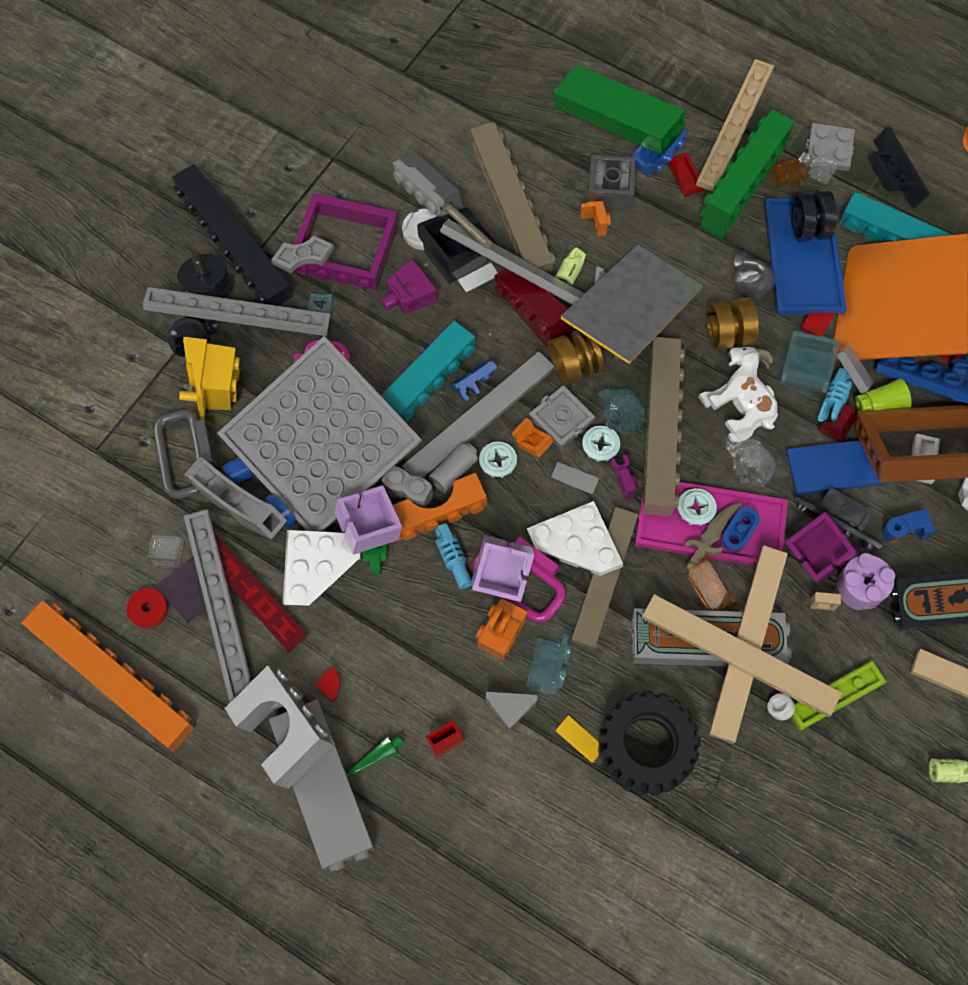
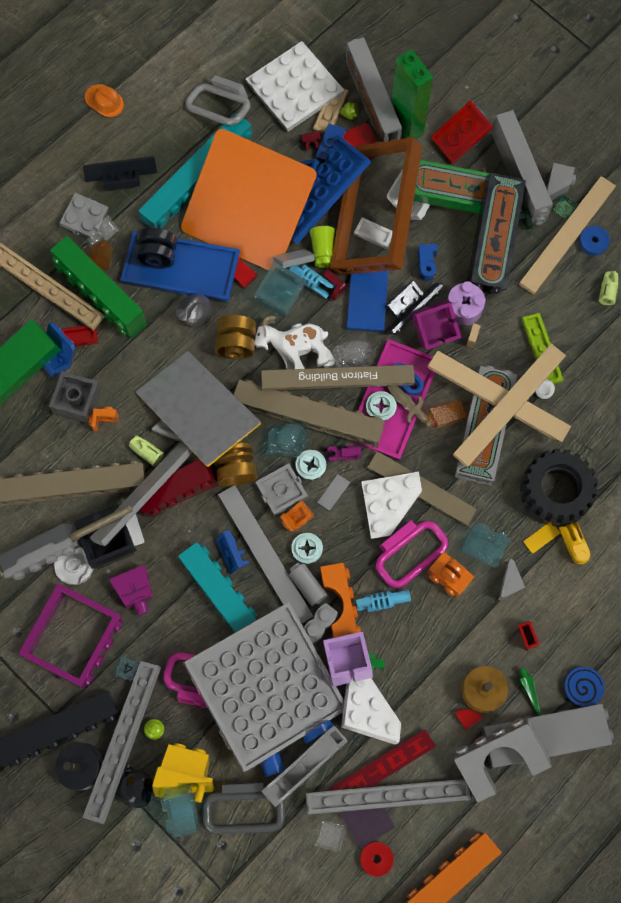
camera: 80 degrees left, 5 degrees up
light grey tile [271,235,334,274] -> none
lavender piece [471,535,534,602] -> none
none -> lime plate [144,719,165,740]
none -> clear light blue brick [161,784,199,838]
none -> dark tan tile [261,365,415,391]
none -> pearl gold wheel [461,666,508,713]
none -> yellow arm [559,522,591,564]
none -> blue tile [563,667,604,707]

